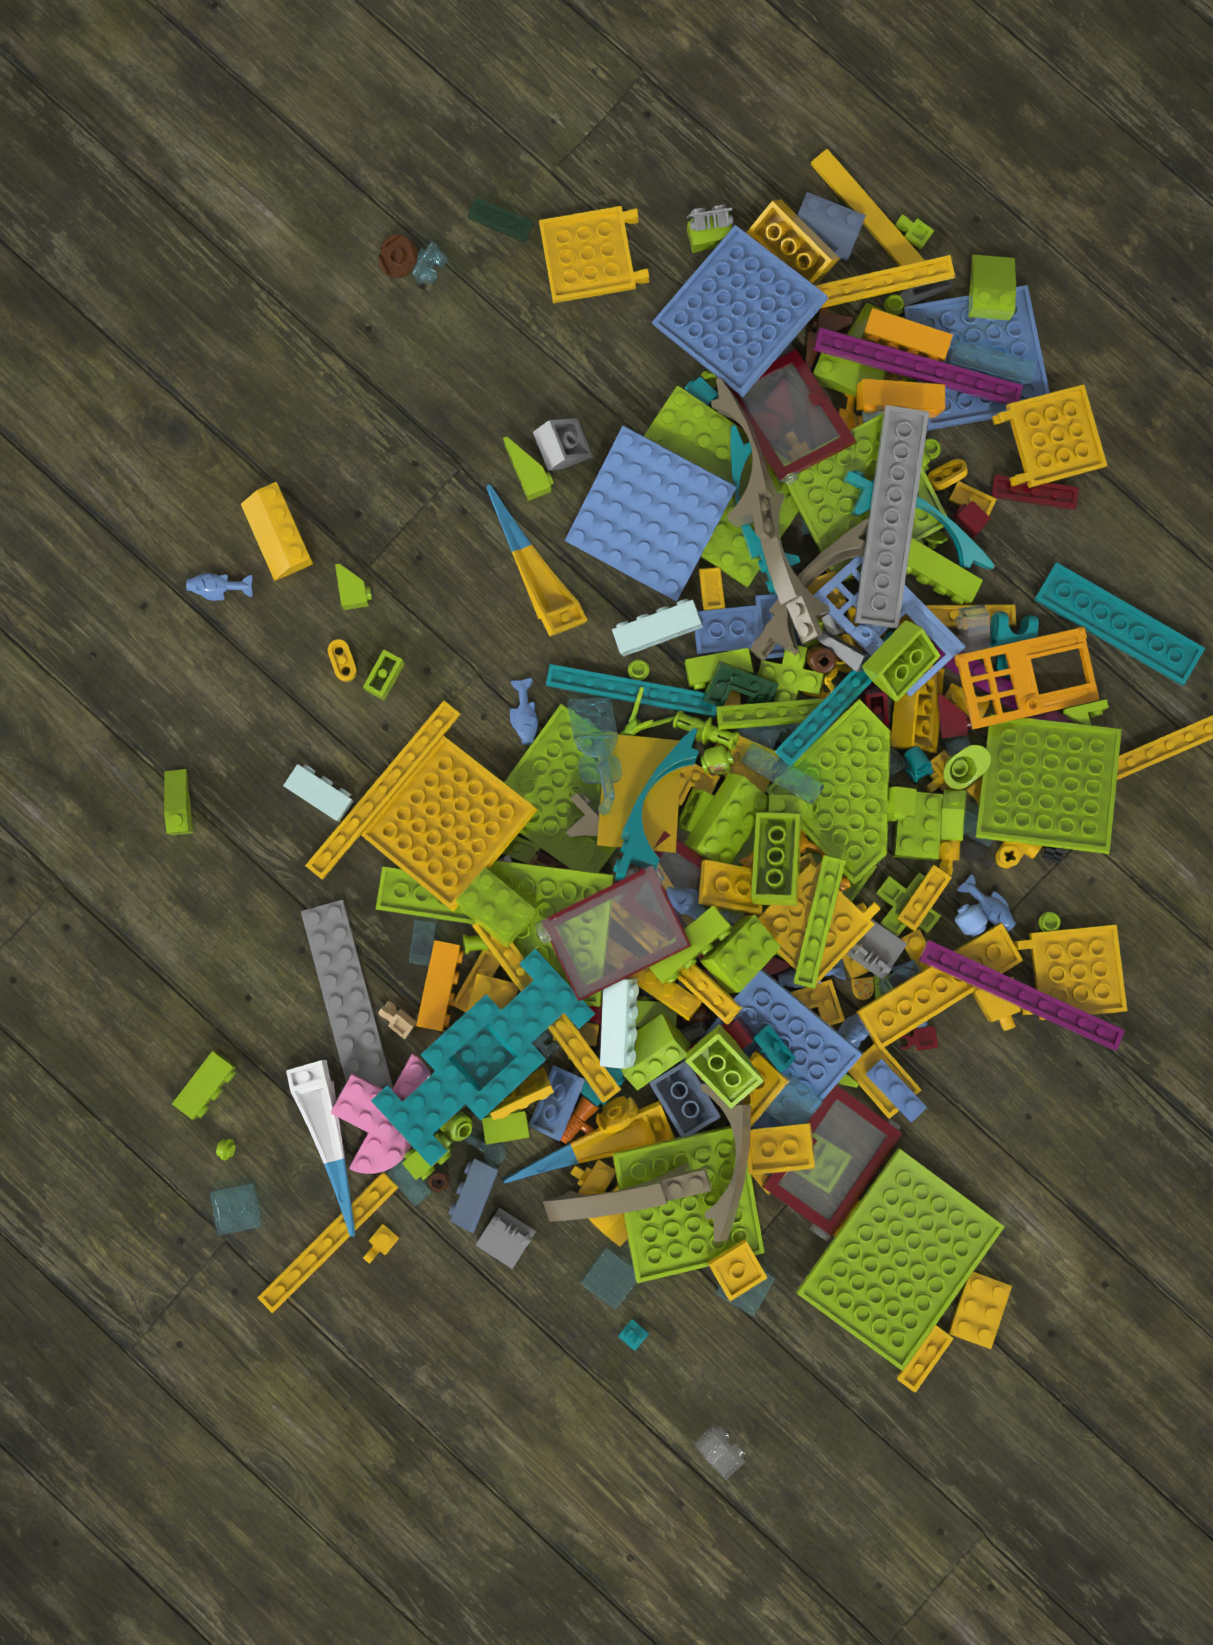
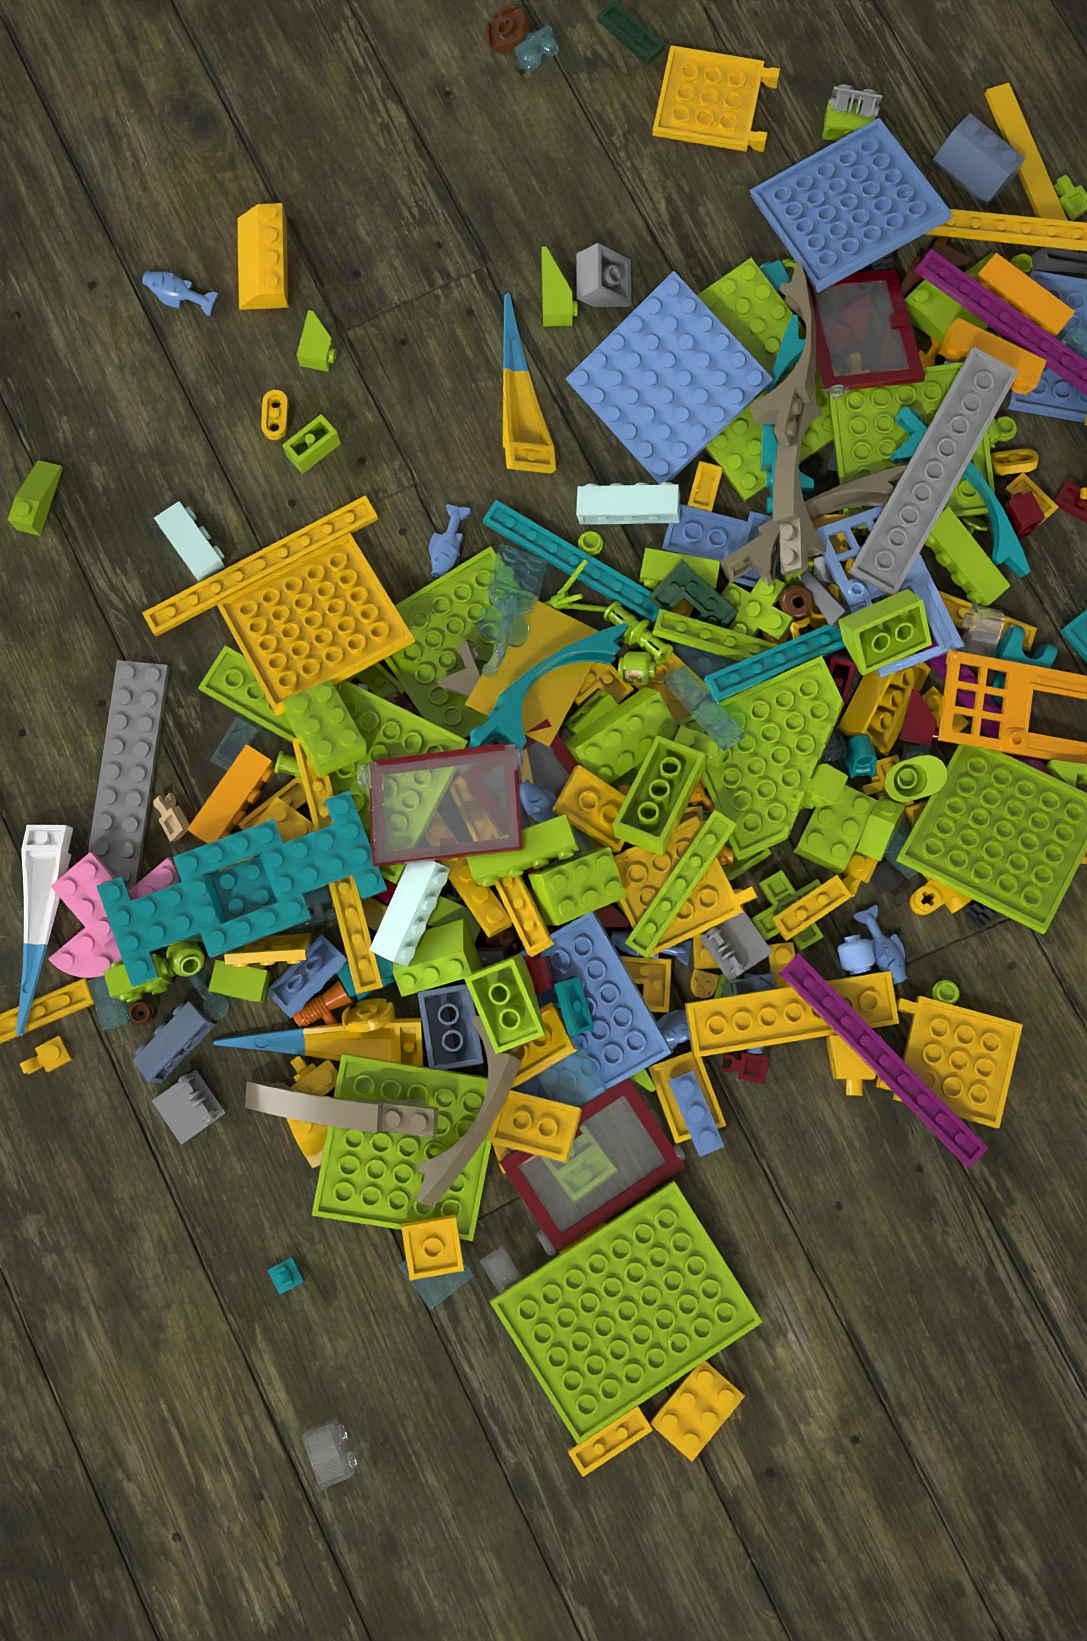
camera: 25 degrees right, 5 degrees down
clear light blue tile [580,1247,636,1310] -> none
yellow brick [746,199,840,286] -> none
none -> clear slope [479,1244,524,1293]

